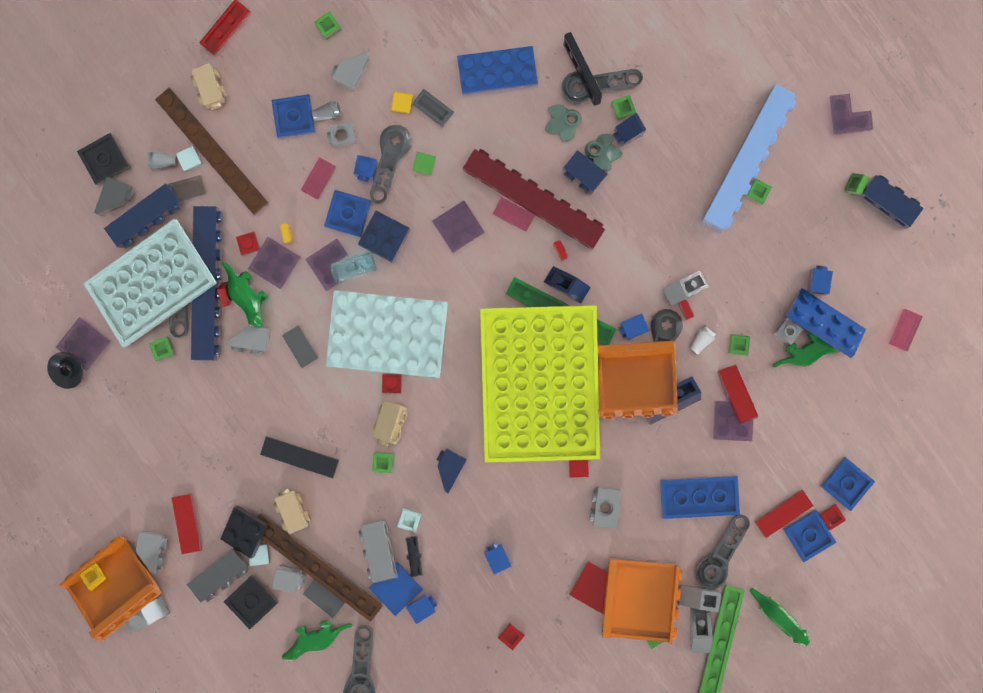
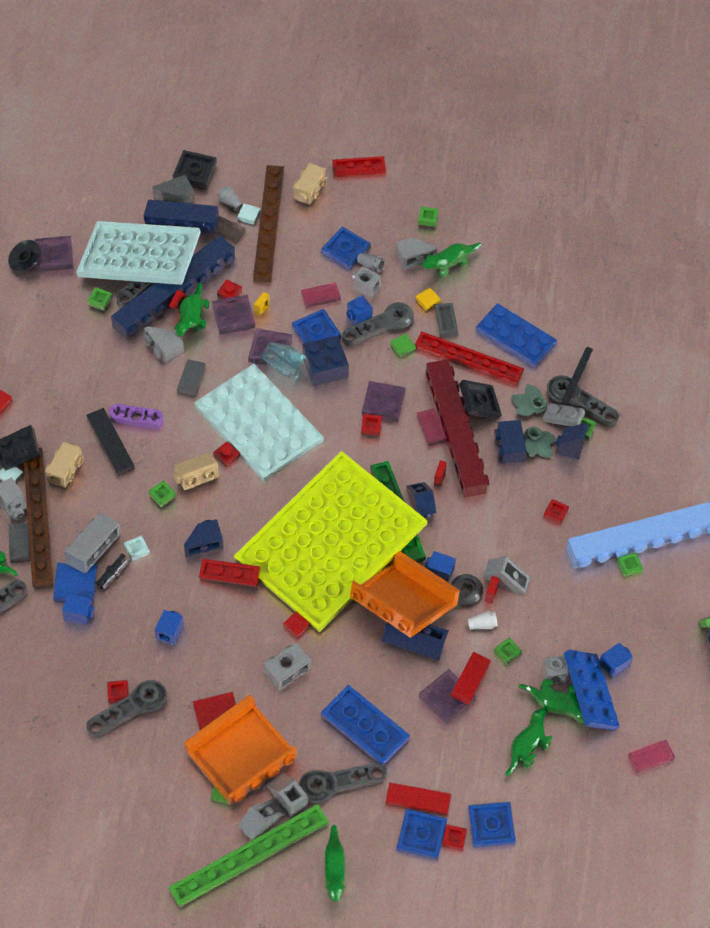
camera: 35 degrees right, 30 degrees down
none -> dark grey beam [86,680,167,738]
none -> medium lavender beam [109,404,164,429]
none -> red tile [199,559,261,587]
none -> red plate [361,414,382,436]
none -> red tile [415,331,524,386]
none -> green animal [422,242,481,277]
none -> black plate [459,380,502,420]
none -> green animal [505,708,553,777]
none -> light grey plate [543,403,585,427]
none -> red tile [543,499,569,525]

